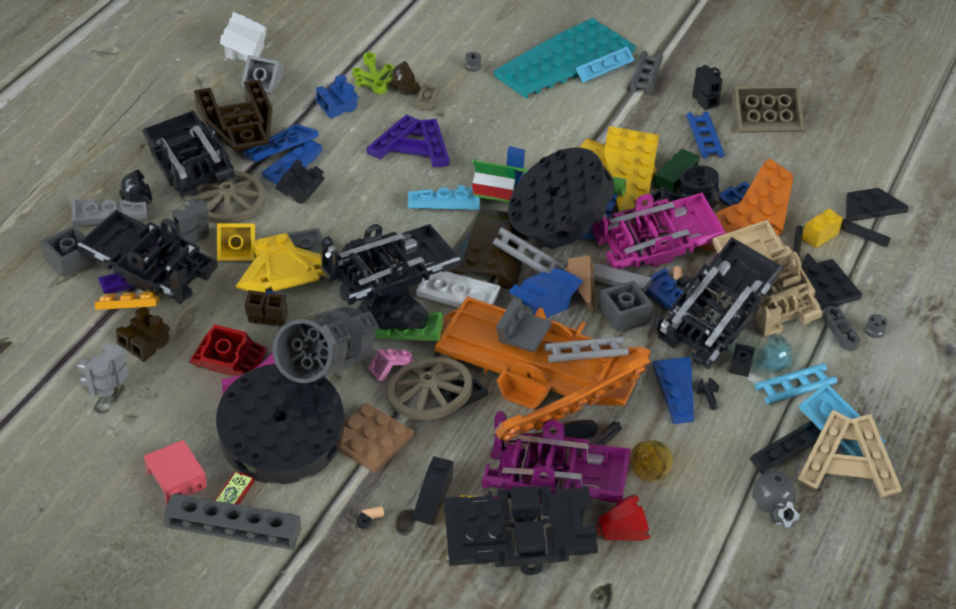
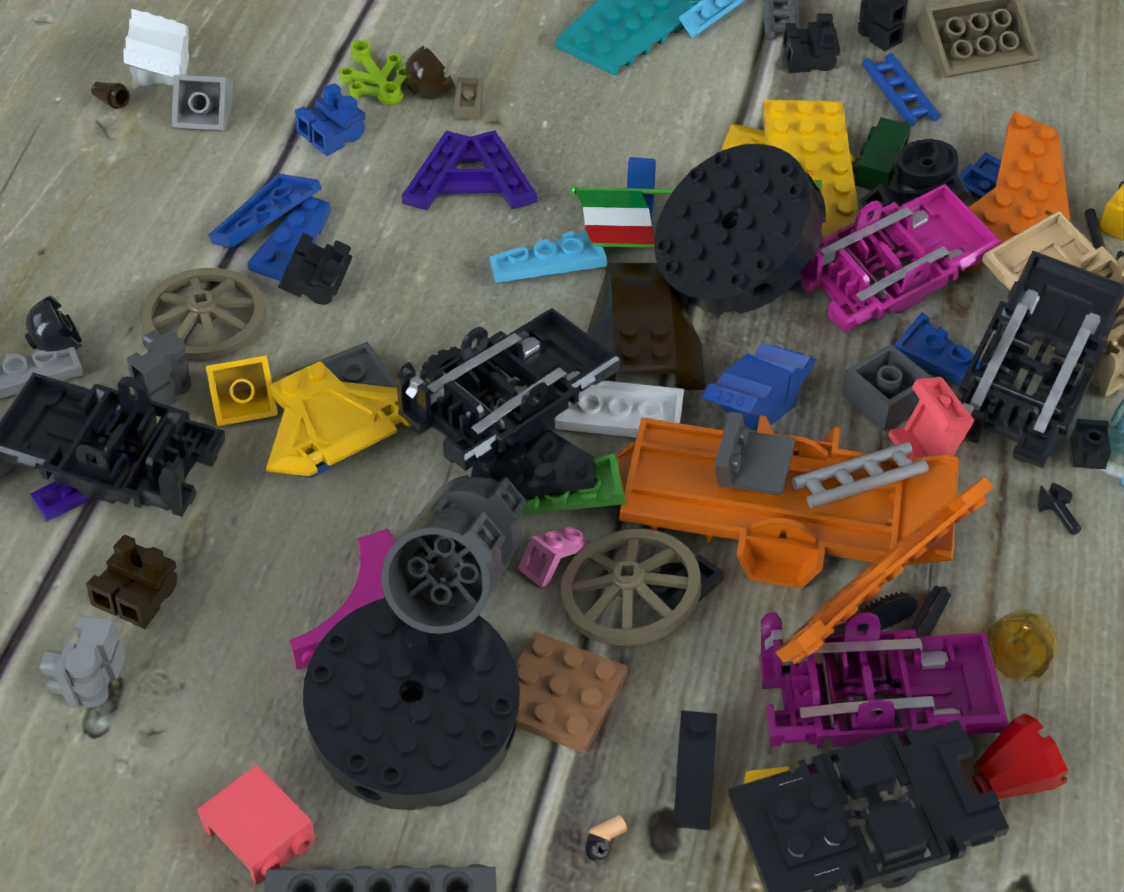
camera: 10 degrees left, 5 degrees up
light orange plate [94,291,160,310] -> none
black piece [142,110,236,198] -> none
red slope [189,324,267,376] -> none
dark brown wedge [194,79,273,150] -> none
tile [214,471,254,505] -> none
dark brown hips [244,290,288,327] -> none
dark grey wheel [465,52,481,72] -> none
light grey bar [492,227,565,273] -> none
medium nougat slope [565,255,595,313] -> none
light grey tile [593,263,652,292] -> none
blue wing [652,357,694,424] -> none
arm [673,266,692,288] -> none
none -> dark brown cone [91,82,130,109]
none -> black hips [782,13,841,73]
none -> coral panel [888,377,974,459]

